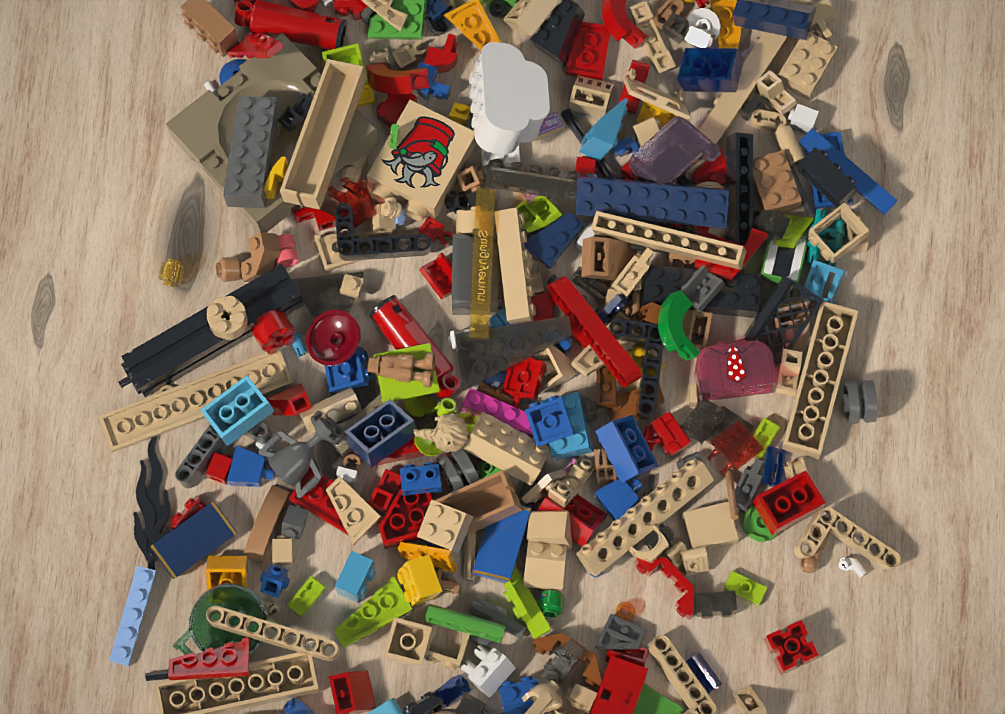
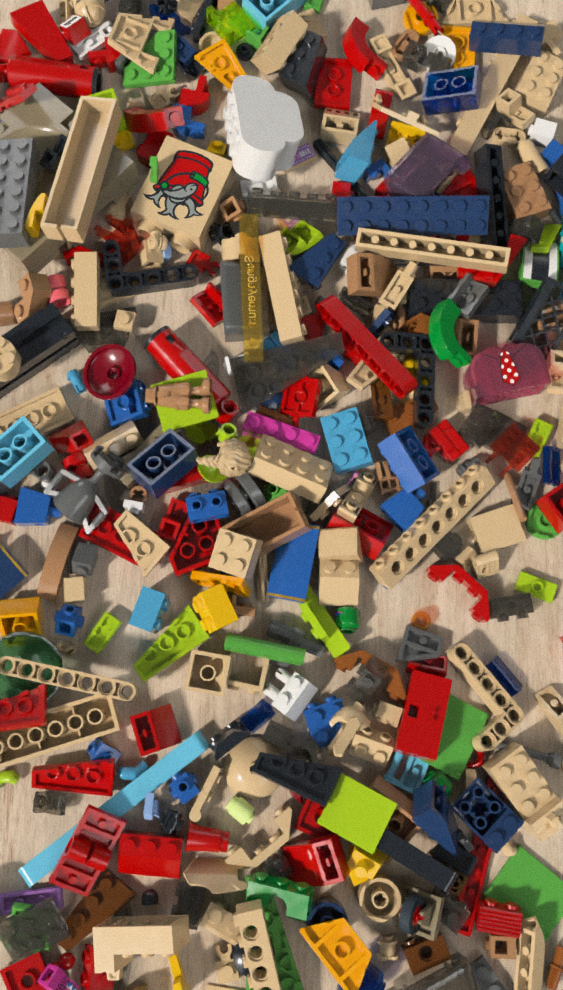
camera: 10 degrees left, 5 degrees up
red brick [250,310,295,355] -> none
blue plate [525,395,575,447] -> none
tan helmet [629,525,669,563] -> none
none -> red wheel [61,451,95,482]
none -> tan brick [71,252,100,331]

